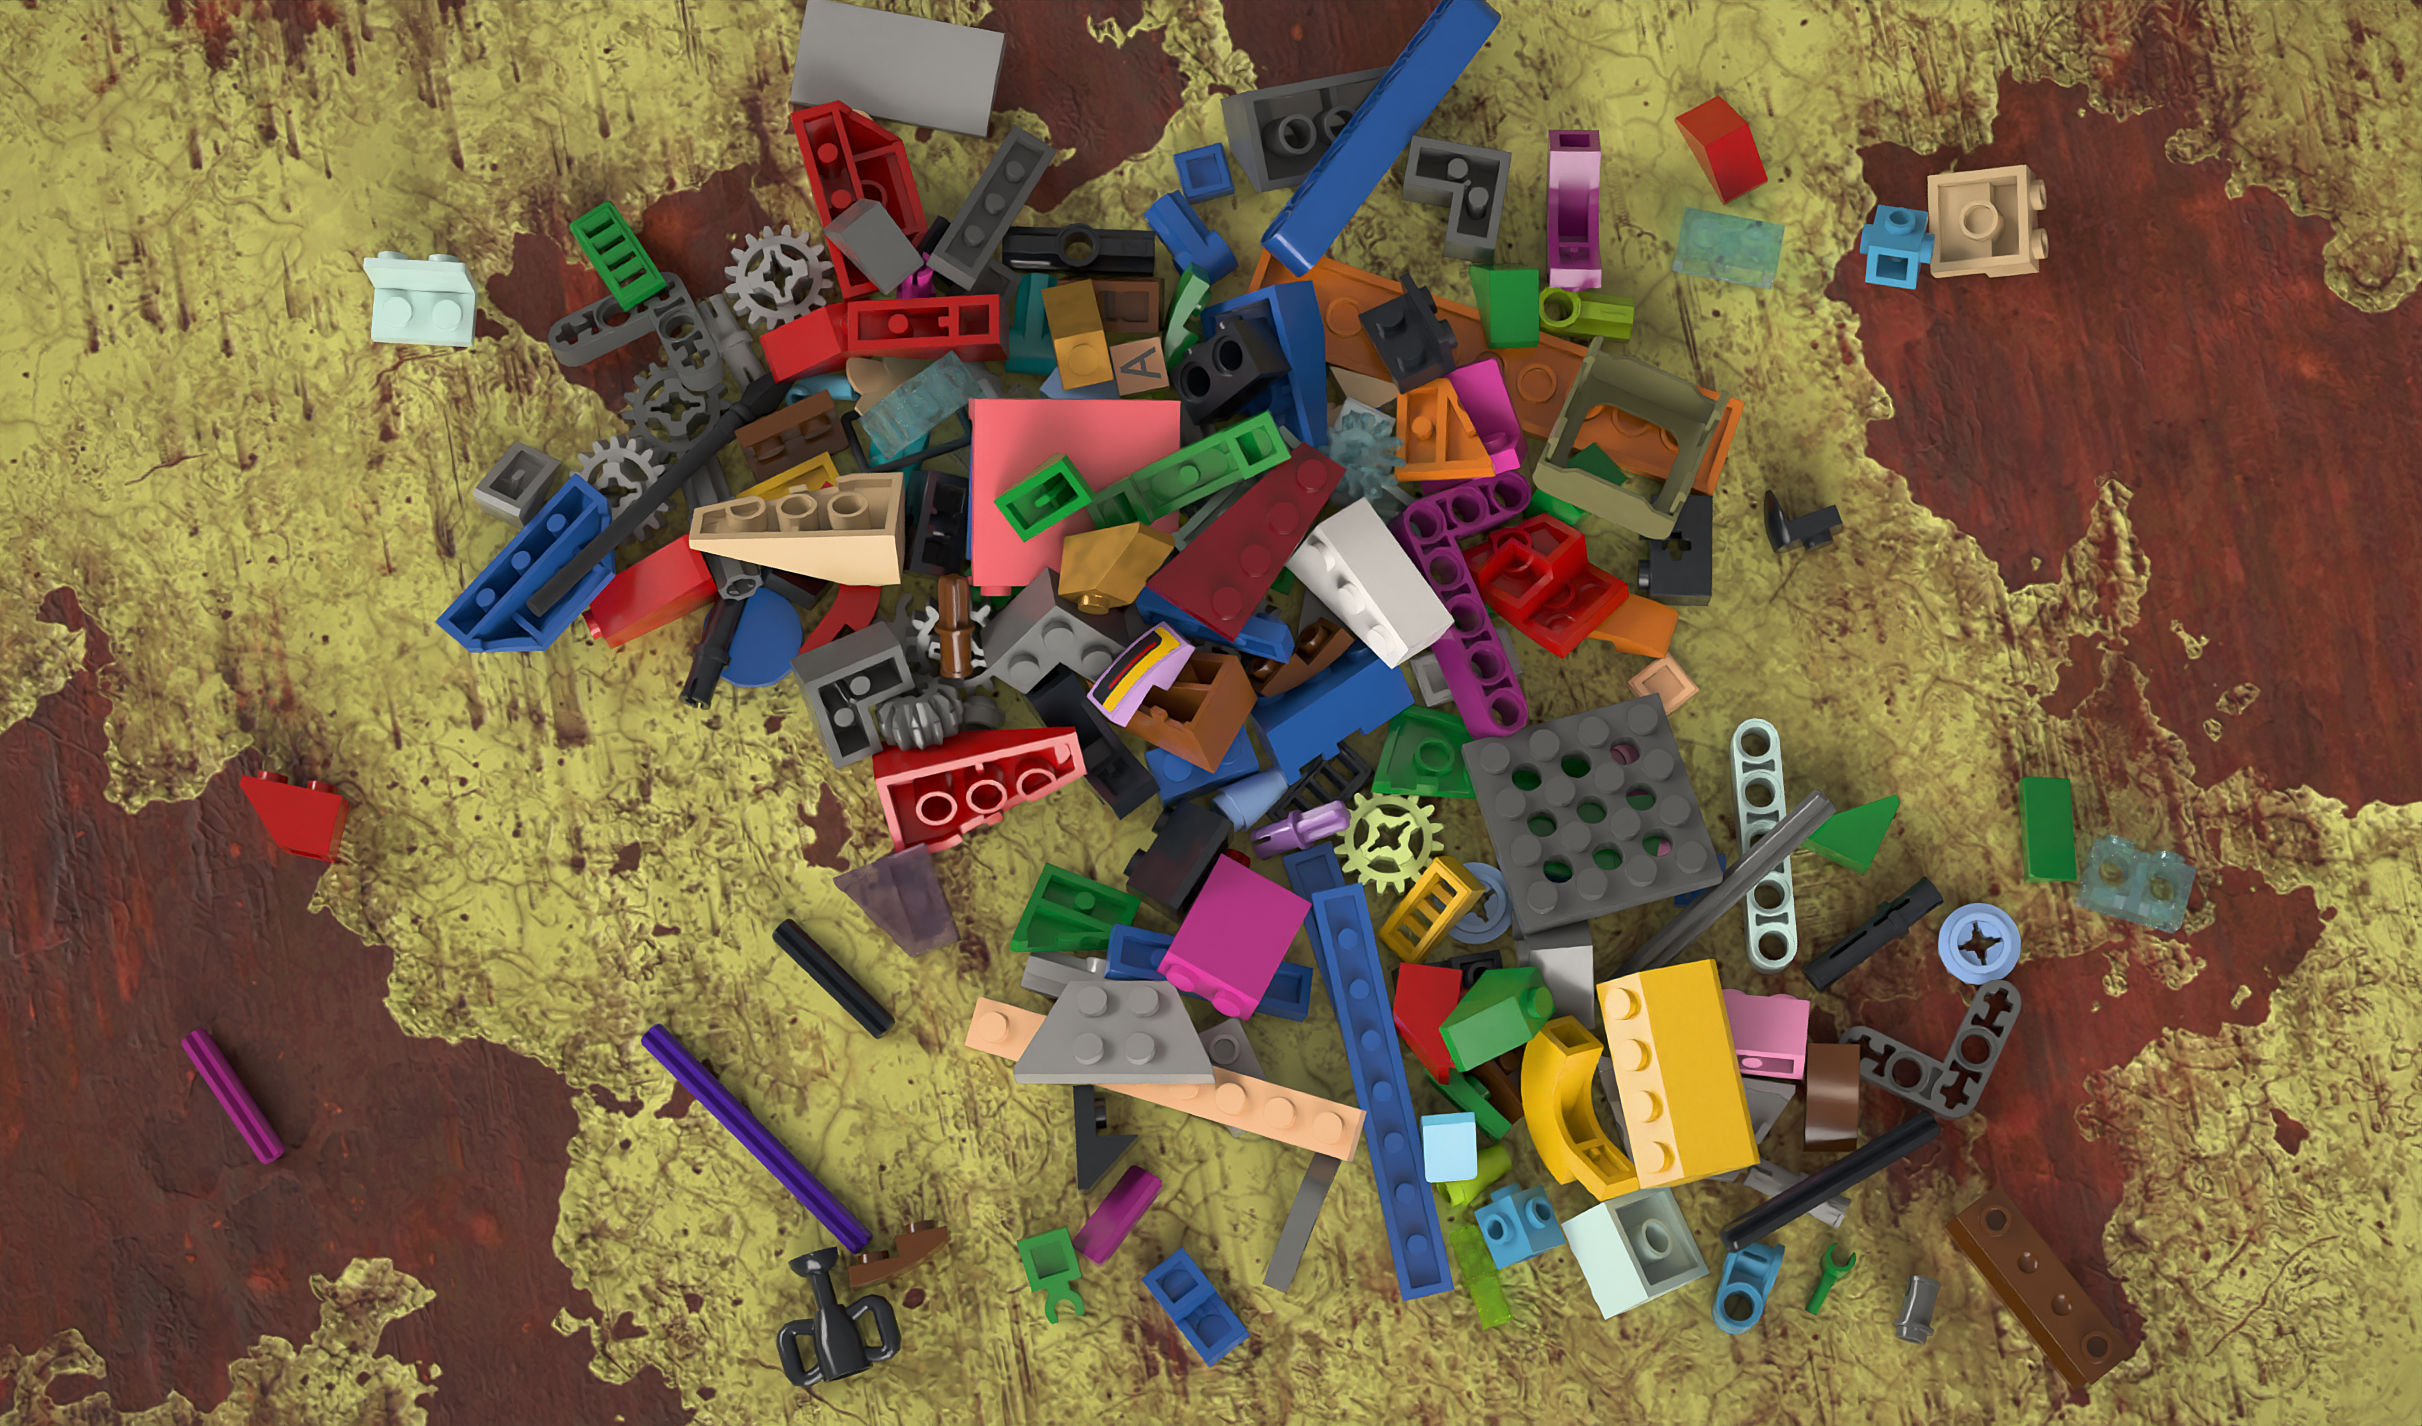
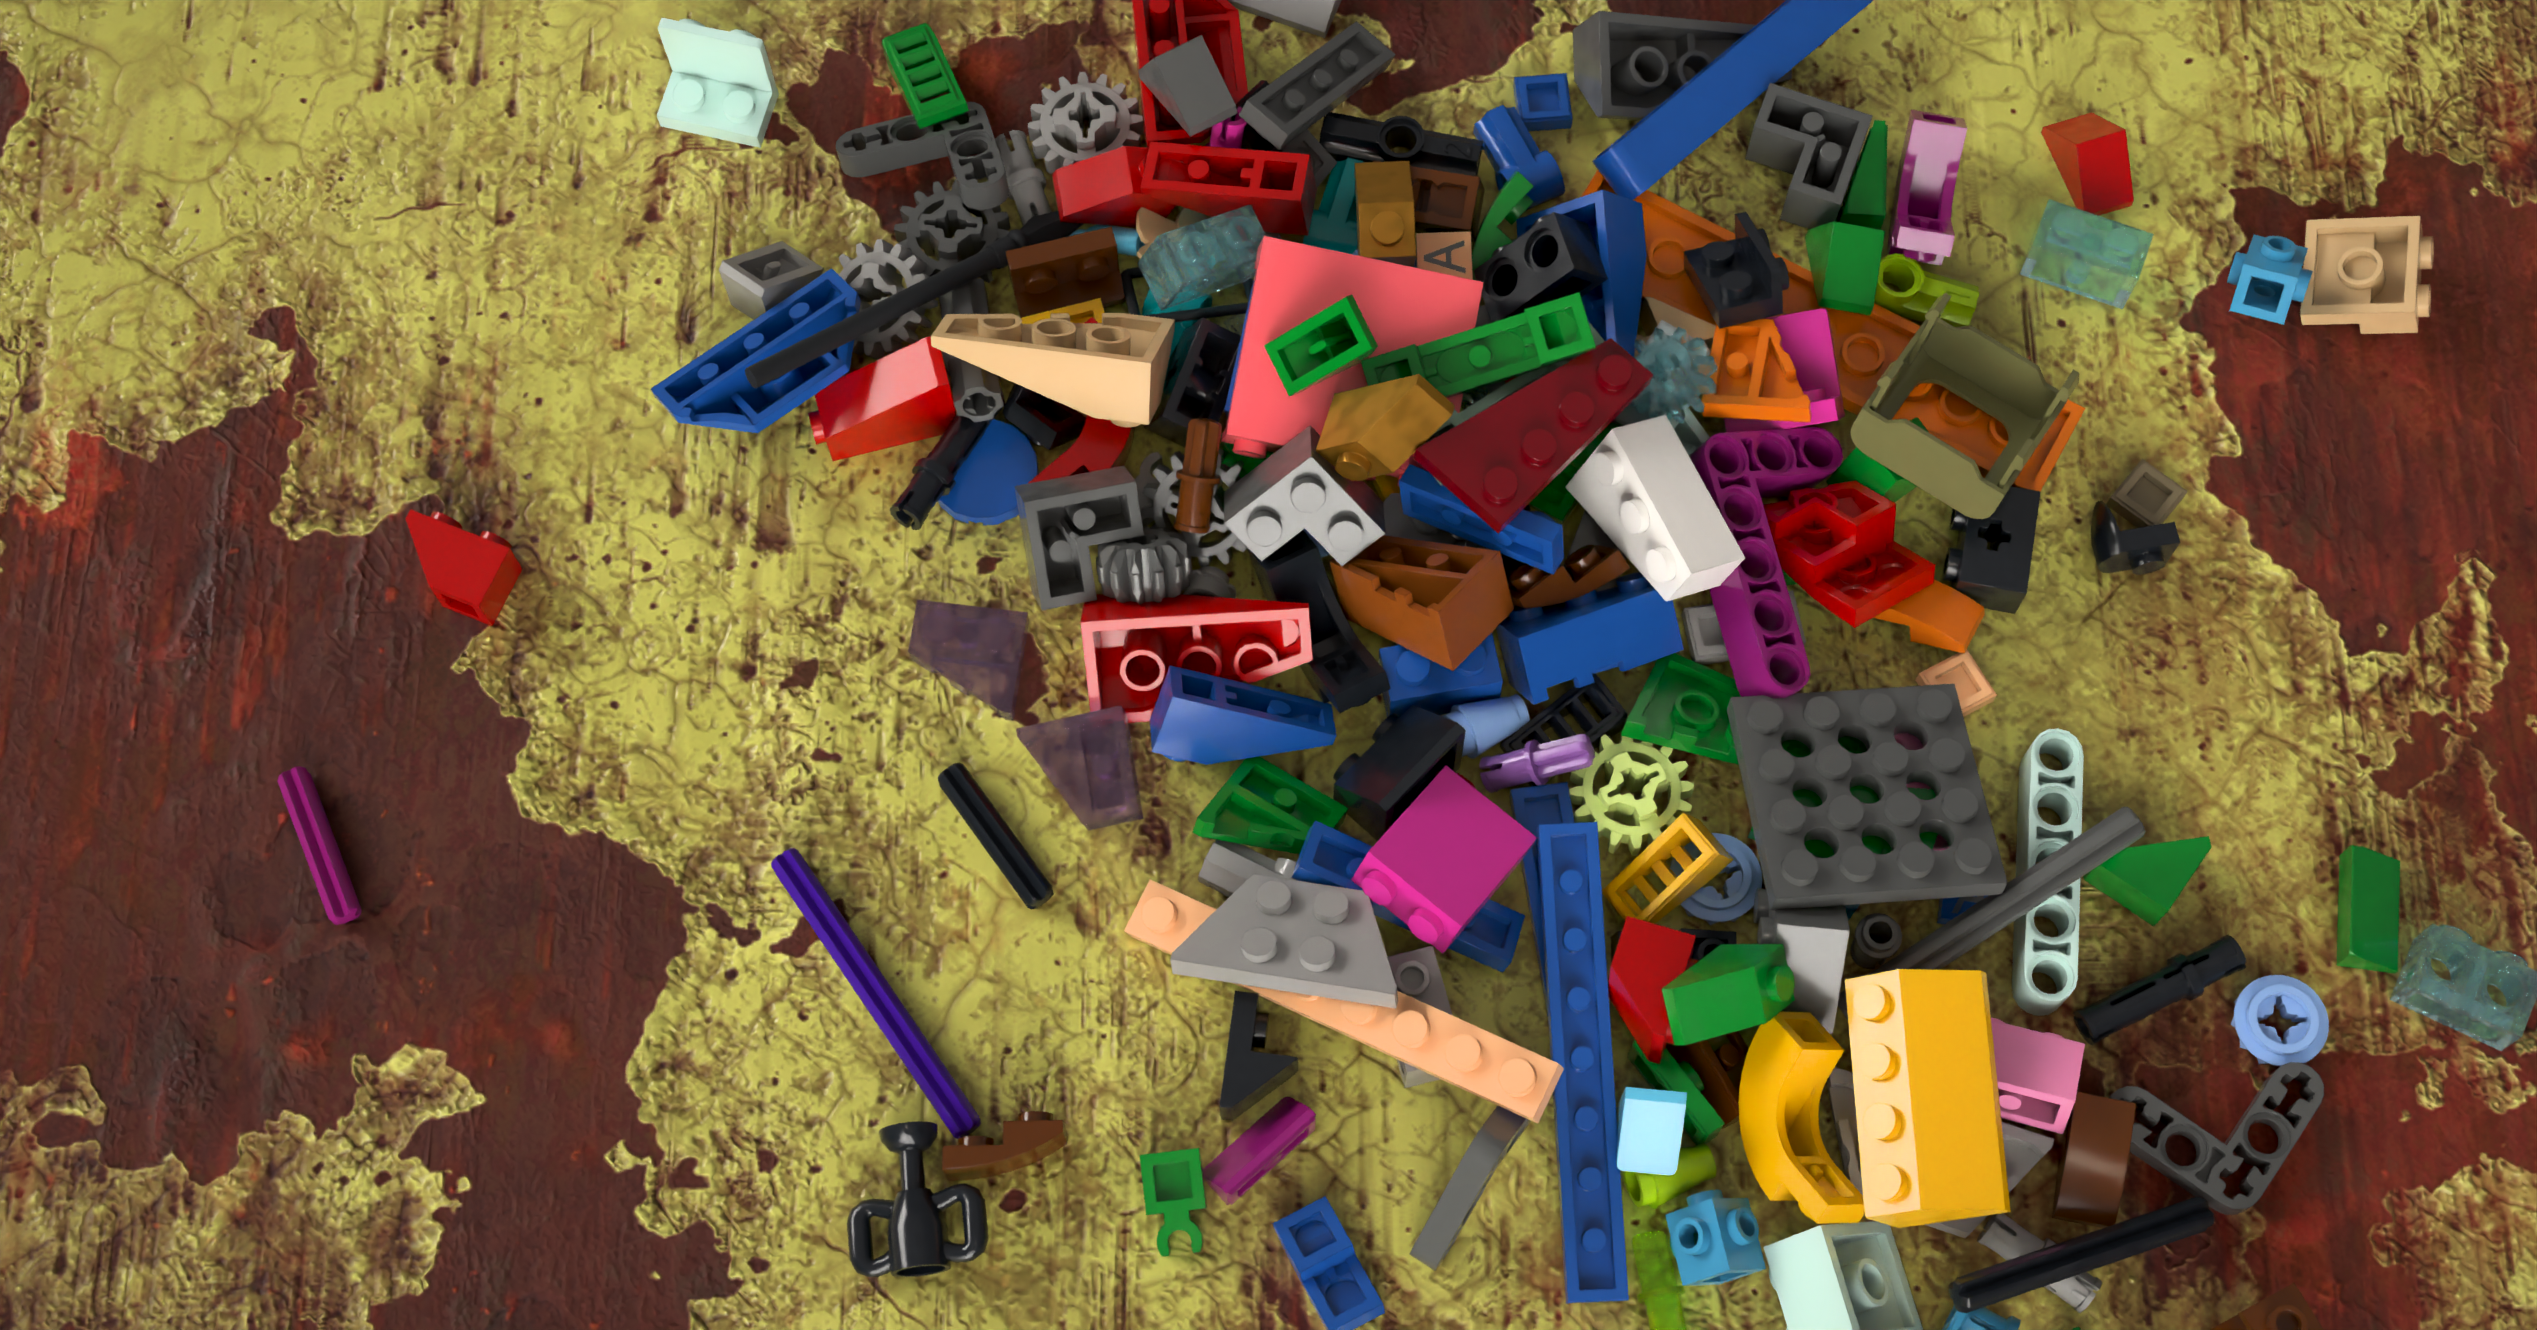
camera: 10 degrees right, 10 degrees down
slope [1086,621,1195,727] -> none
none -> wing [908,600,1029,721]
none -> blue slope [1150,665,1337,765]
none -> green slope [1838,120,1888,230]
none -> dark grey pin [1850,913,1902,970]
none -> dark tan tile [2106,459,2188,528]

